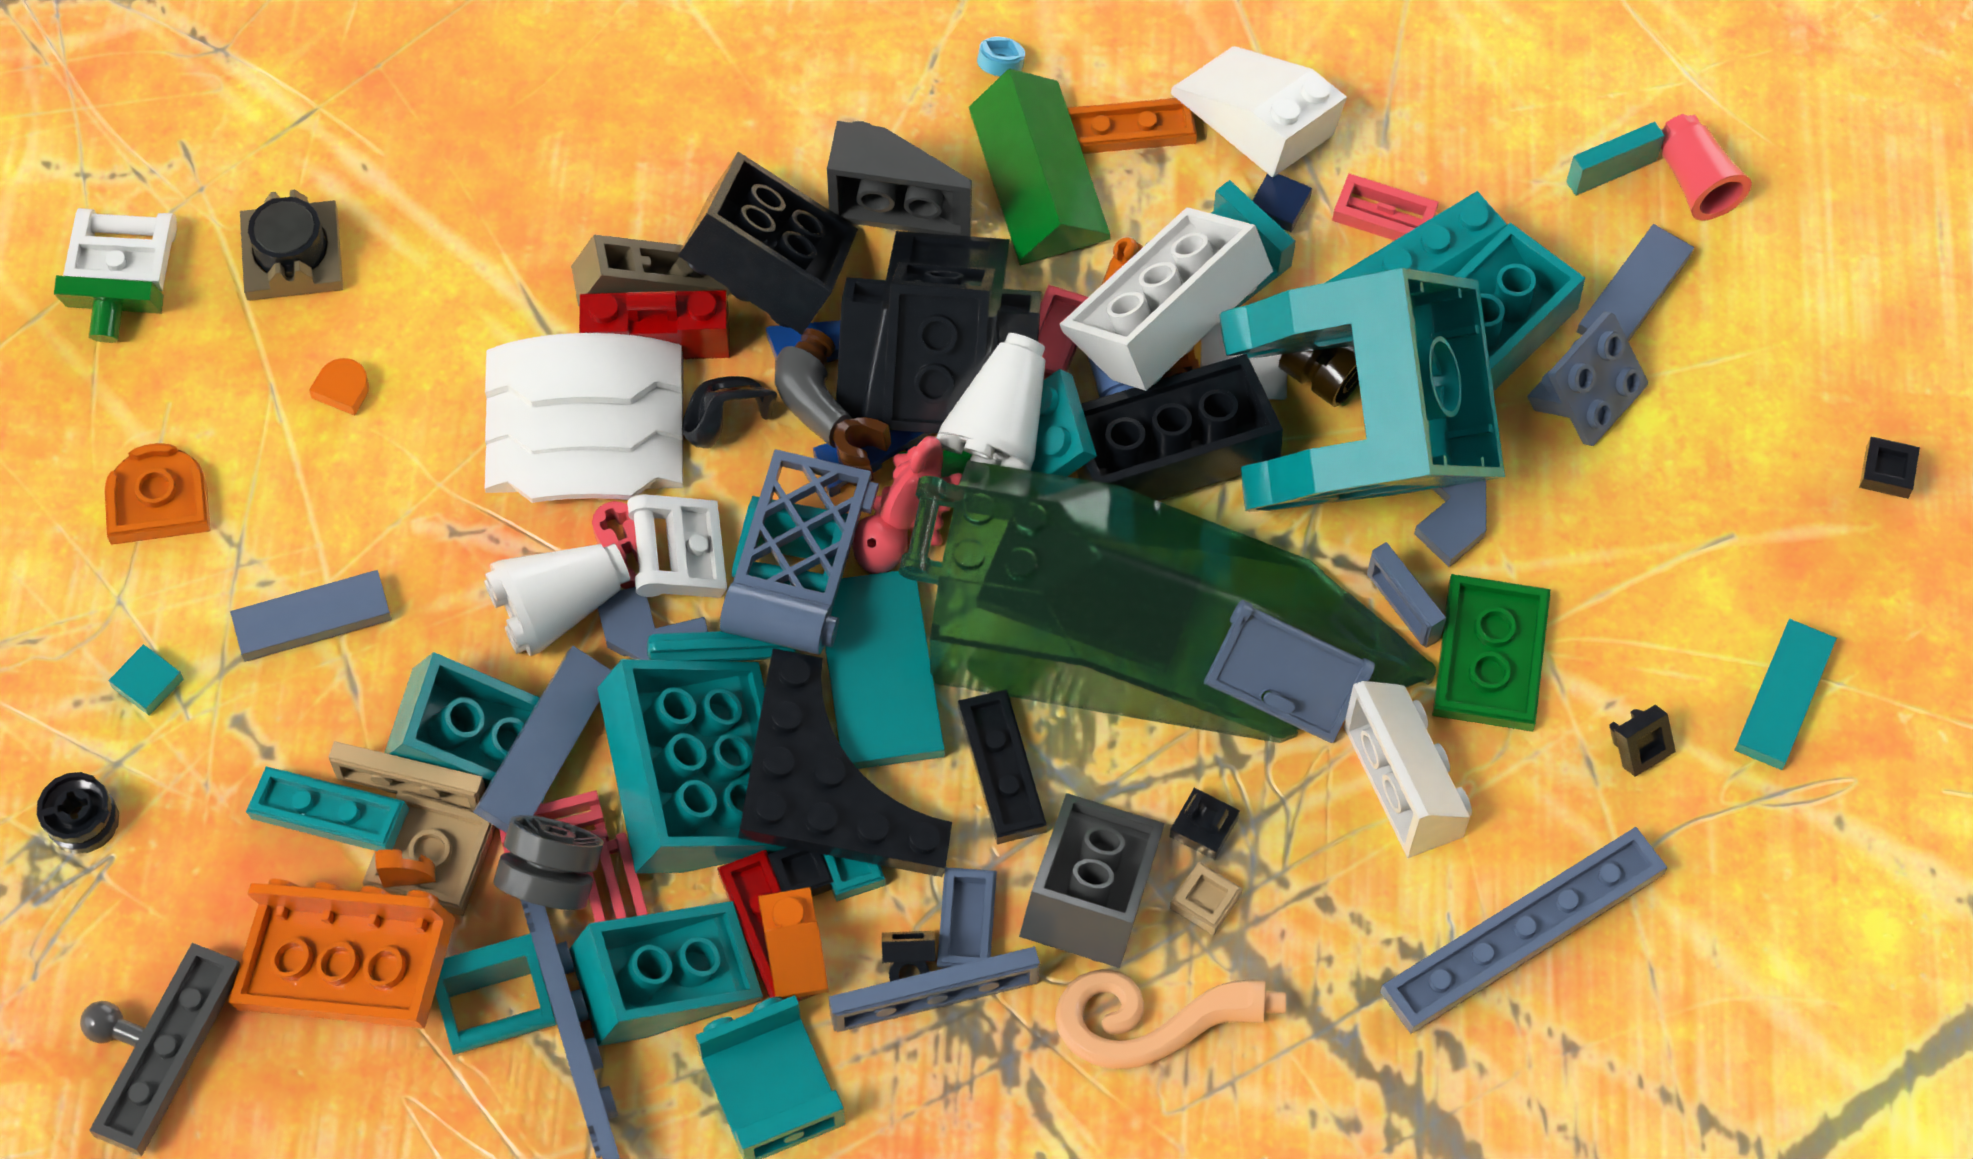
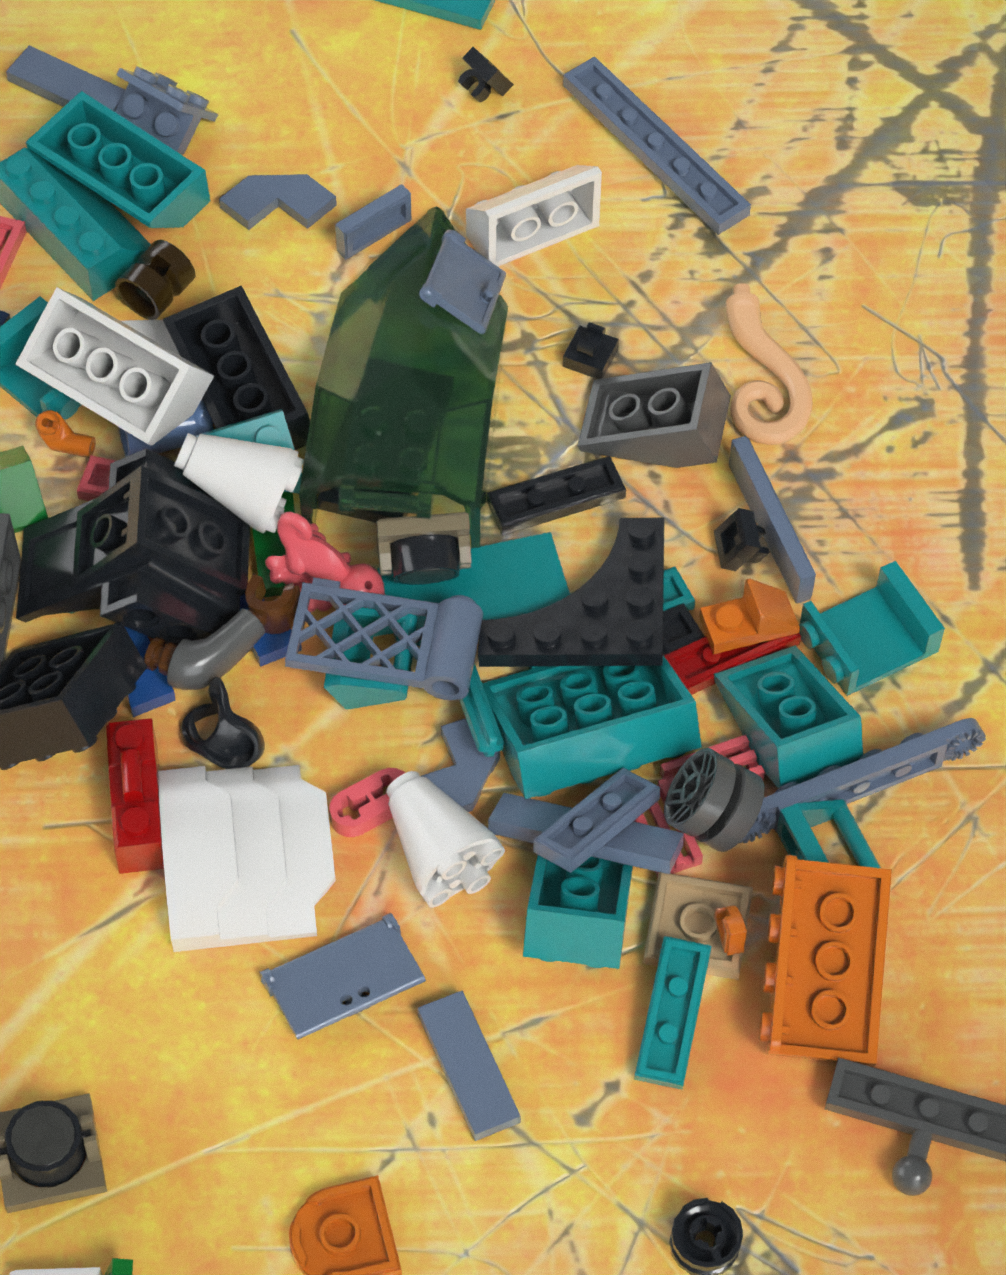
camera: 95 degrees left, 5 degrees down
teal tile [108,644,184,716] -> none
orange tile [309,358,369,416] -> none
tan tile [328,741,486,810] -> none
dark tan slope [571,234,731,307] -> none
white plate [627,494,727,598] -> none
sand blue tile [937,867,997,968] -> none
tan tile [1170,861,1243,935] -> none
teal brick [1219,268,1505,512] -> none
green tile [1432,574,1551,732] -> none
none -> sand blue door [259,913,426,1040]
none -> piece [377,512,472,585]
none -> sand blue tile [533,768,660,873]

